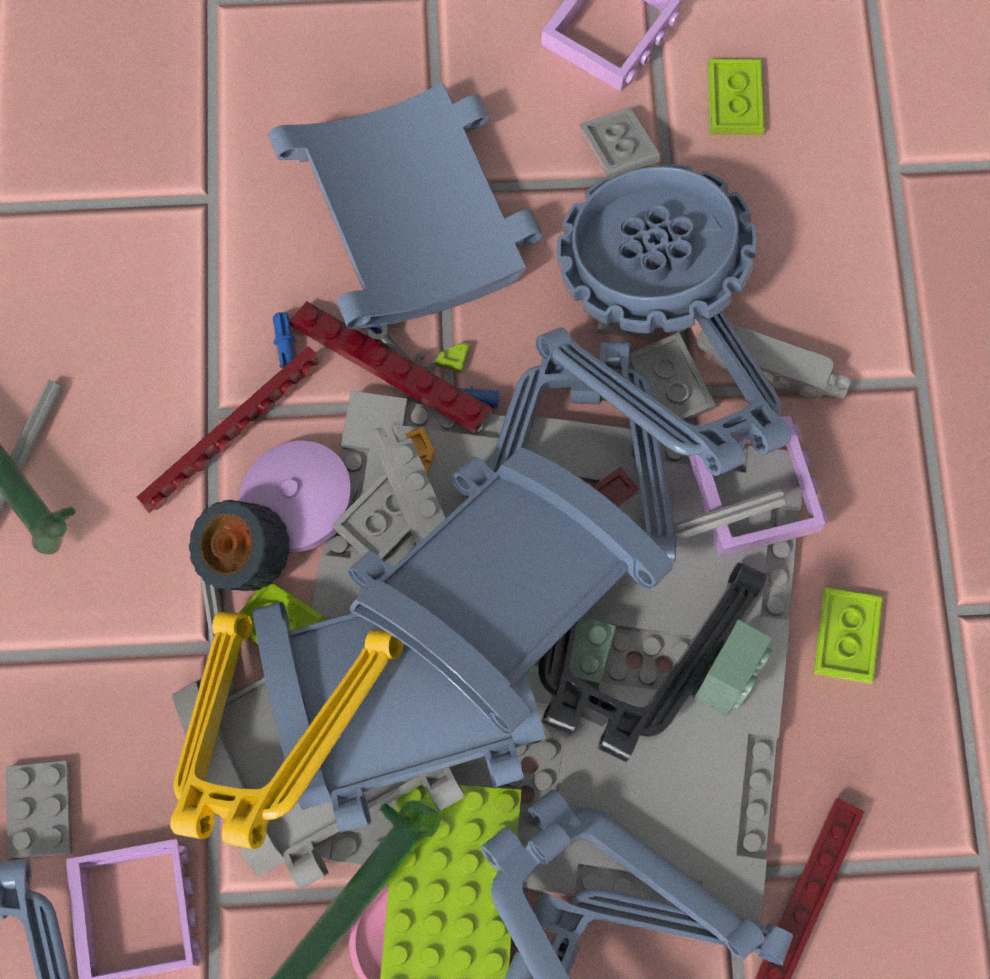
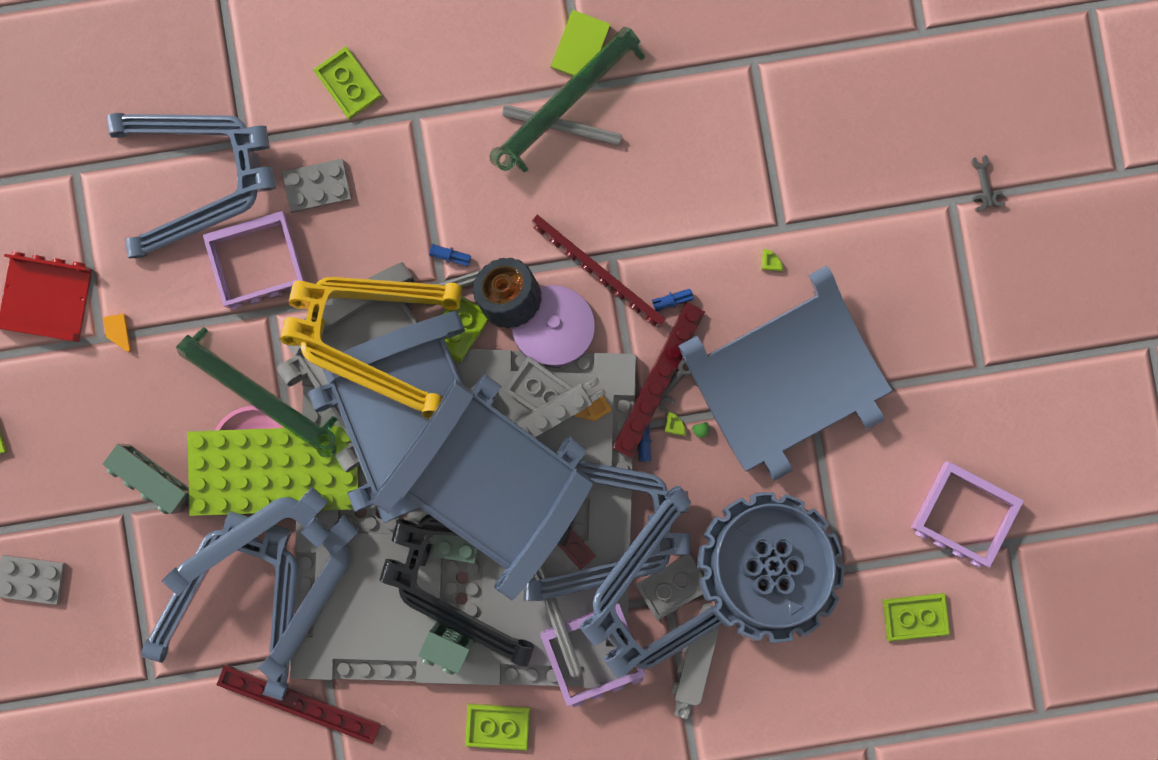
camera: 85 degrees right, 15 degrees up
light grey plate [580,107,660,179] -> none
none -> blue axle [429,244,471,267]
none -> bright green hinge [692,422,710,438]
none -> lime tile [761,249,783,271]

